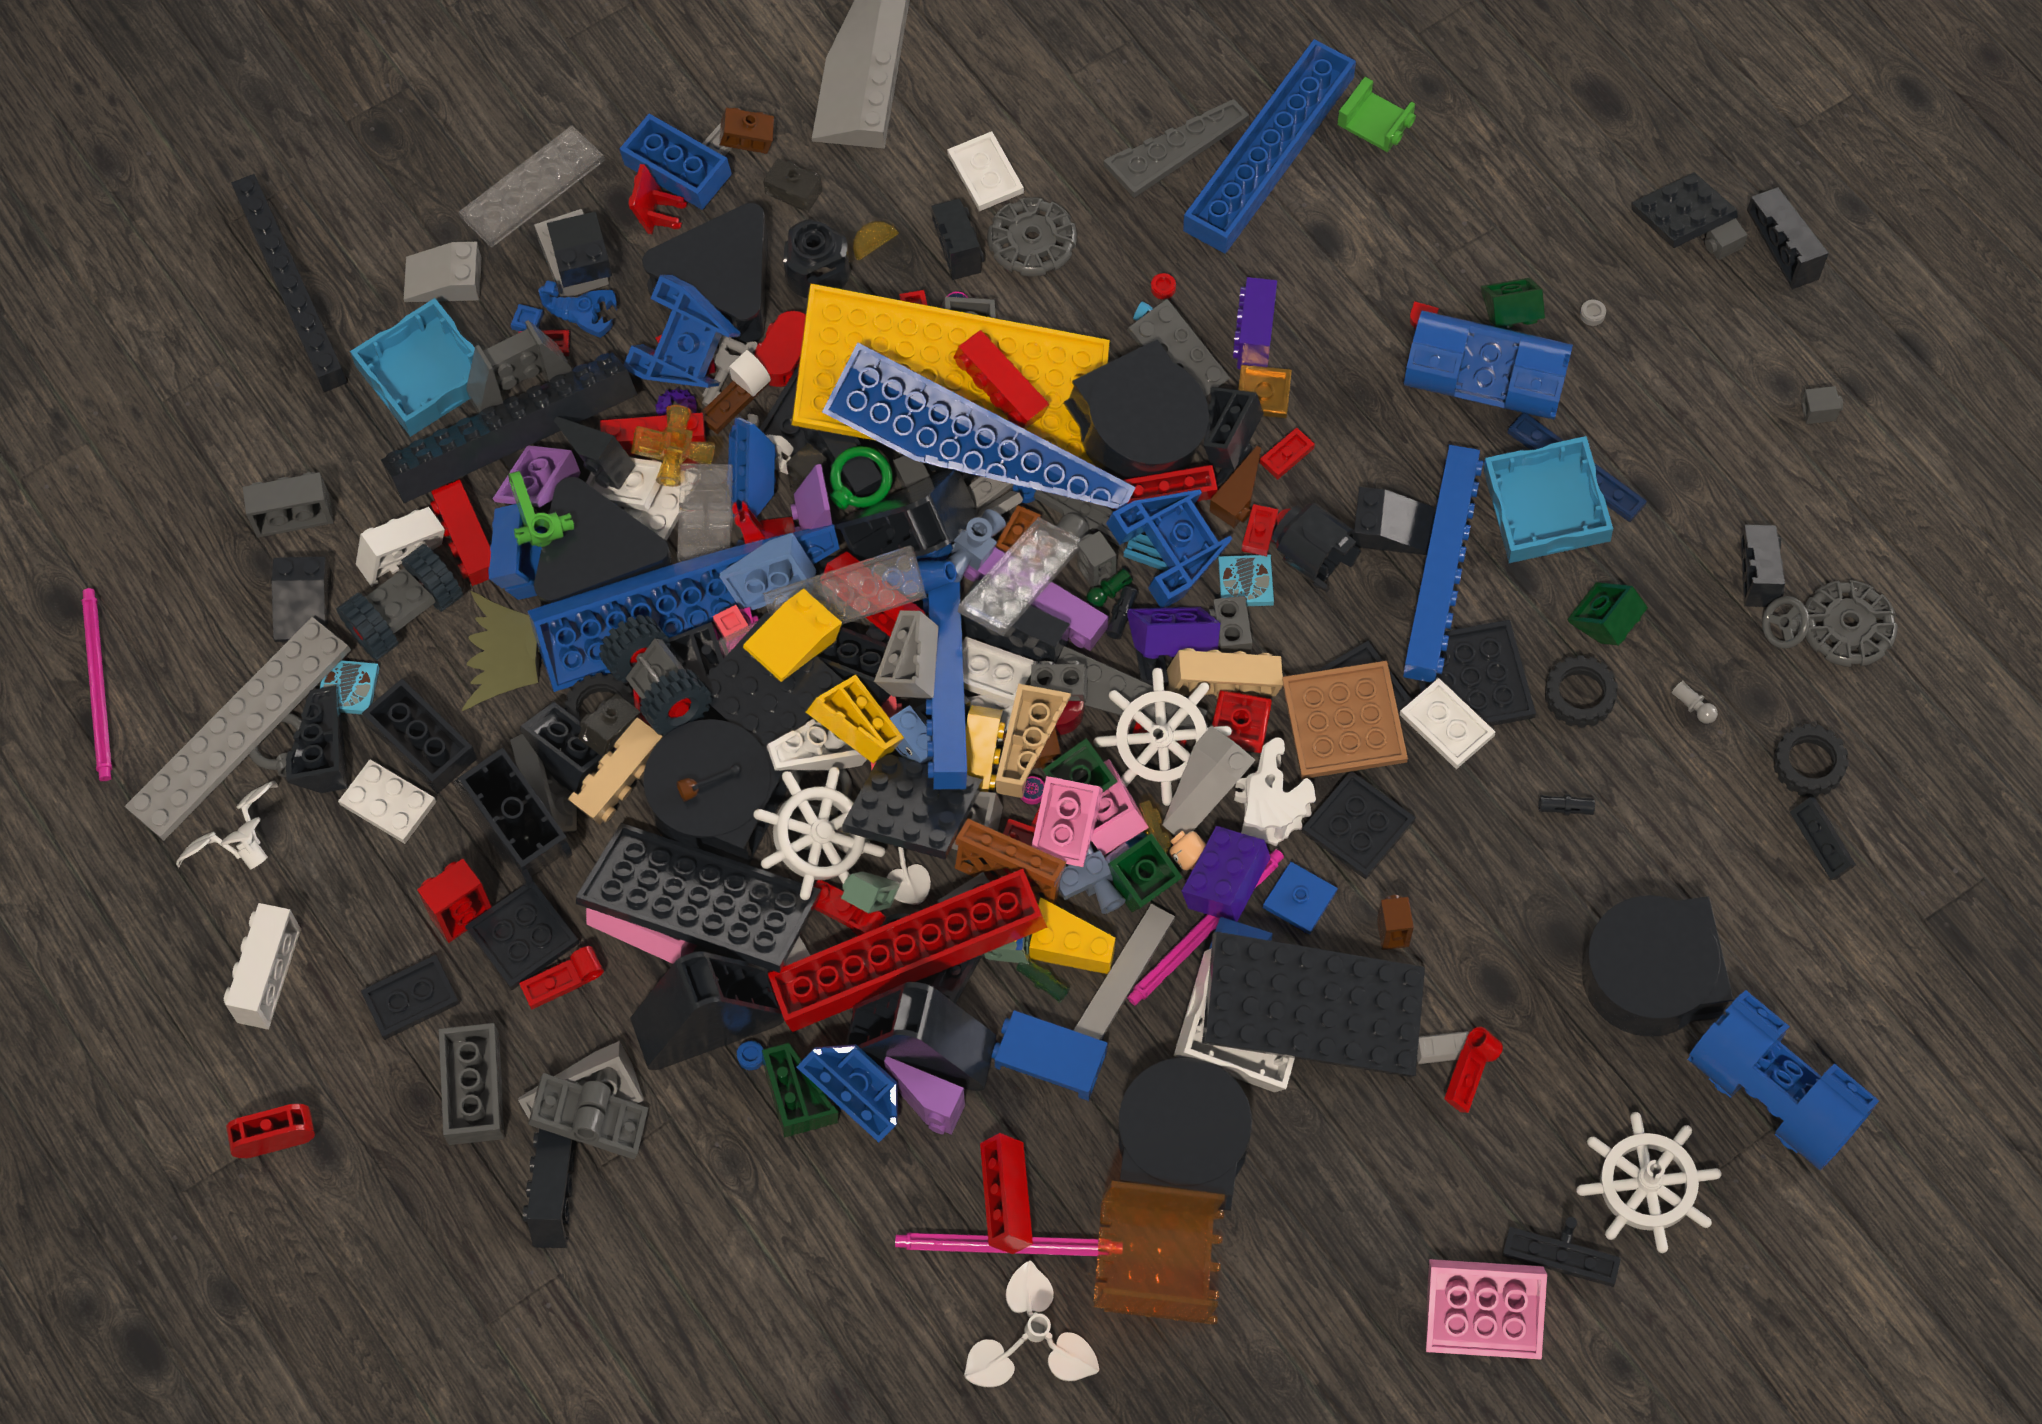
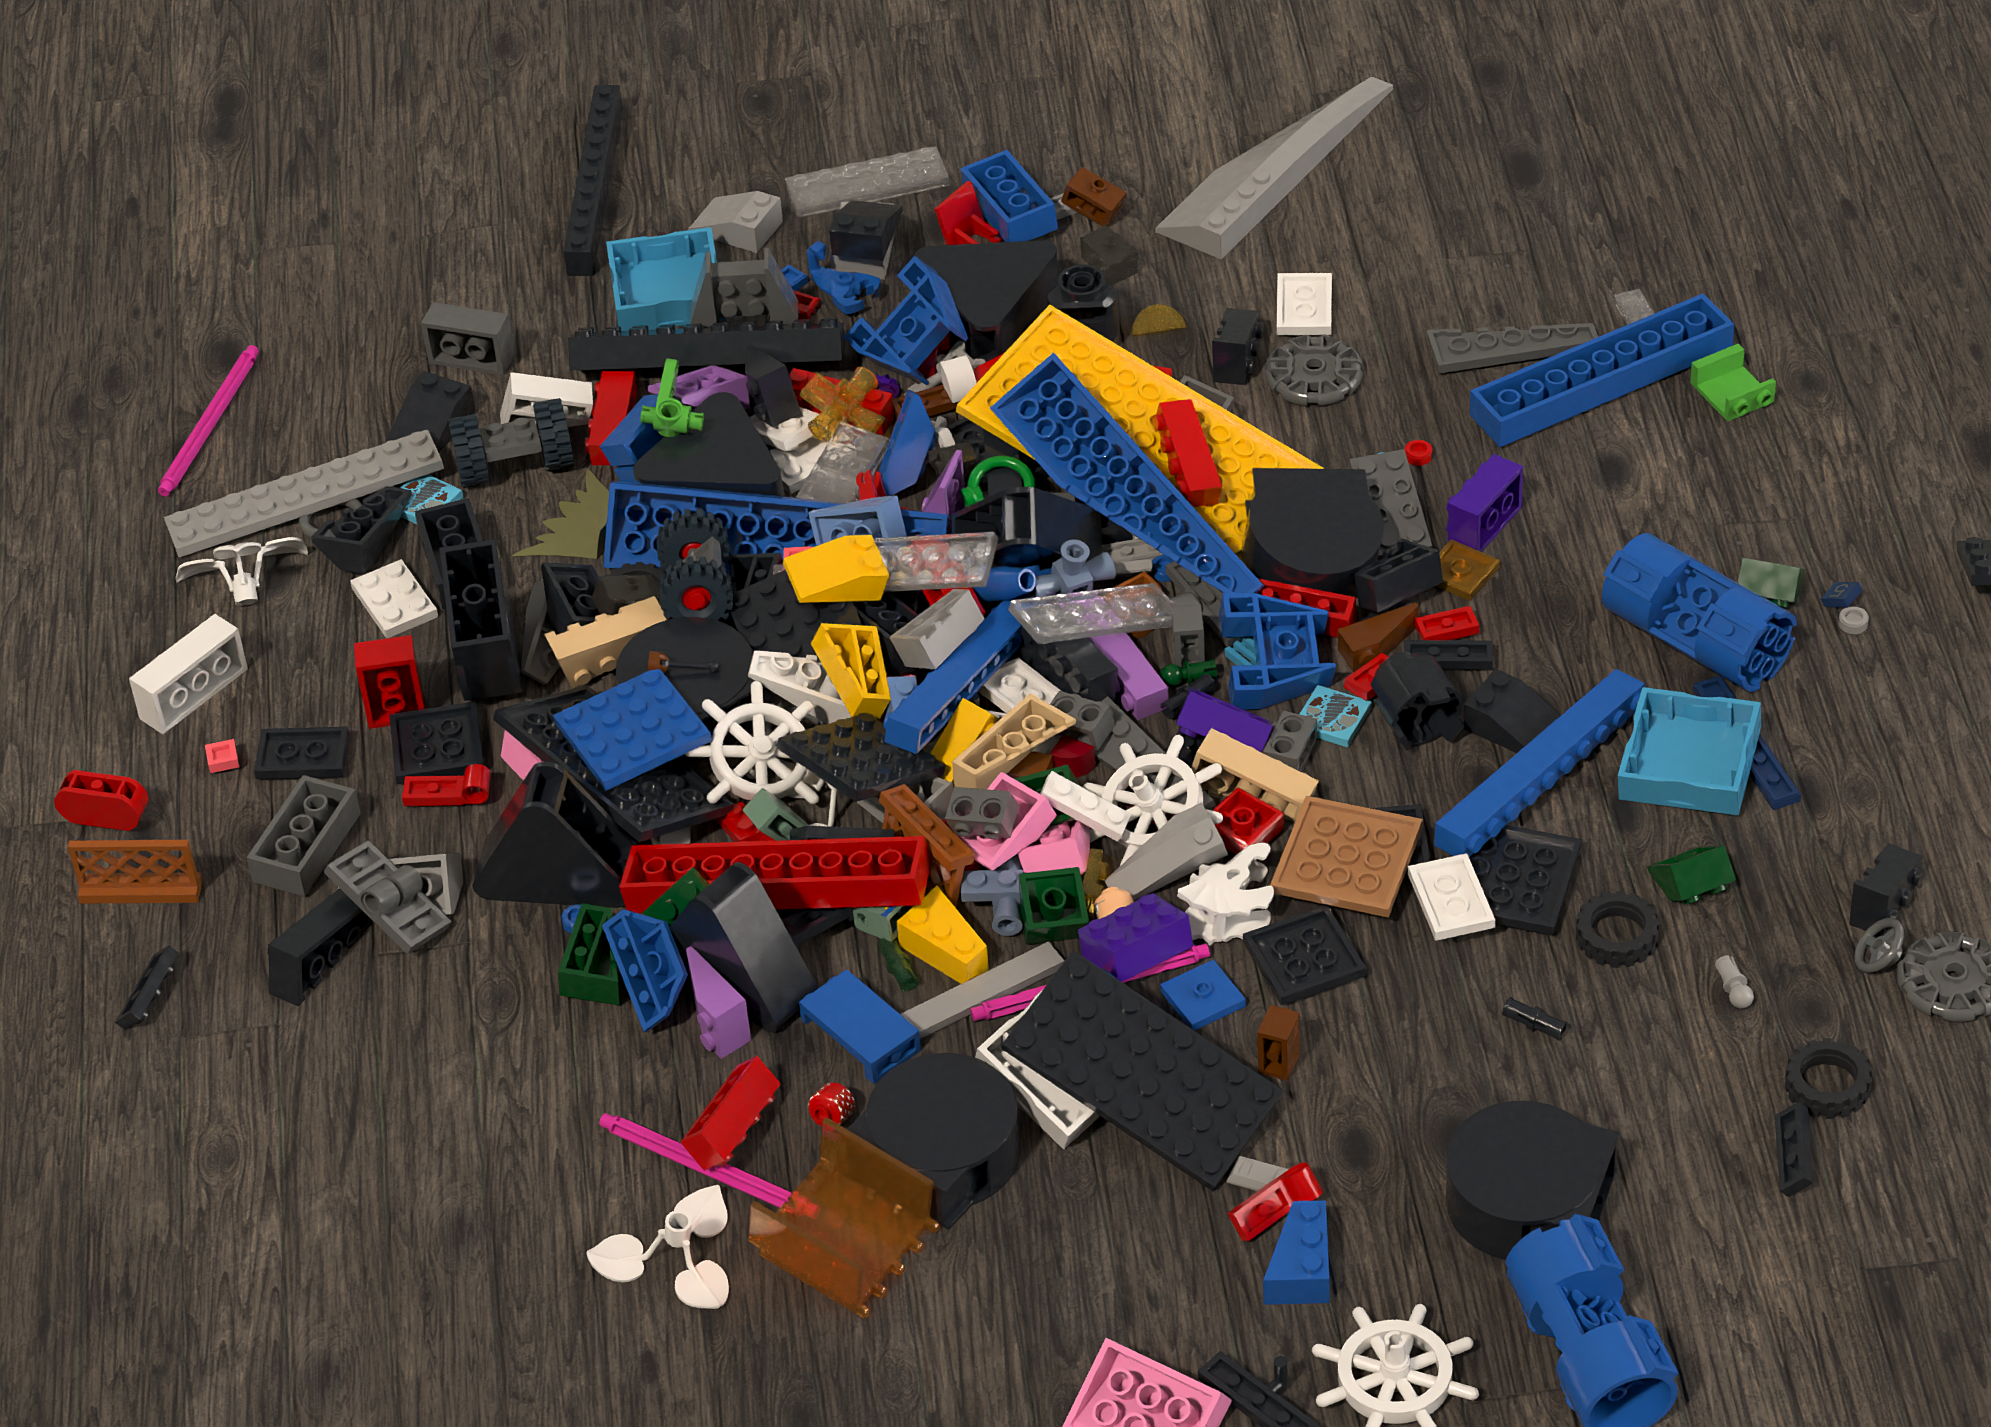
camera: 30 degrees right, 20 degrees down
none -> dark orange fence [68,840,203,904]
none -> black plate [115,945,178,1030]
none -> coral plate [205,739,239,773]
none -> blue plate [553,669,712,791]
none -> dark green plate [641,867,709,927]
none -> black plate [790,826,894,840]
none -> red head [808,1082,855,1129]
none -> dark grey brick [945,787,1019,839]
none -> white plate [1040,771,1131,842]
none -> blue wedge [1263,1200,1330,1305]
none -> black plate [1404,640,1493,670]
none -> clear plate [1614,289,1654,325]
none -> dark blue tile [1820,582,1862,607]

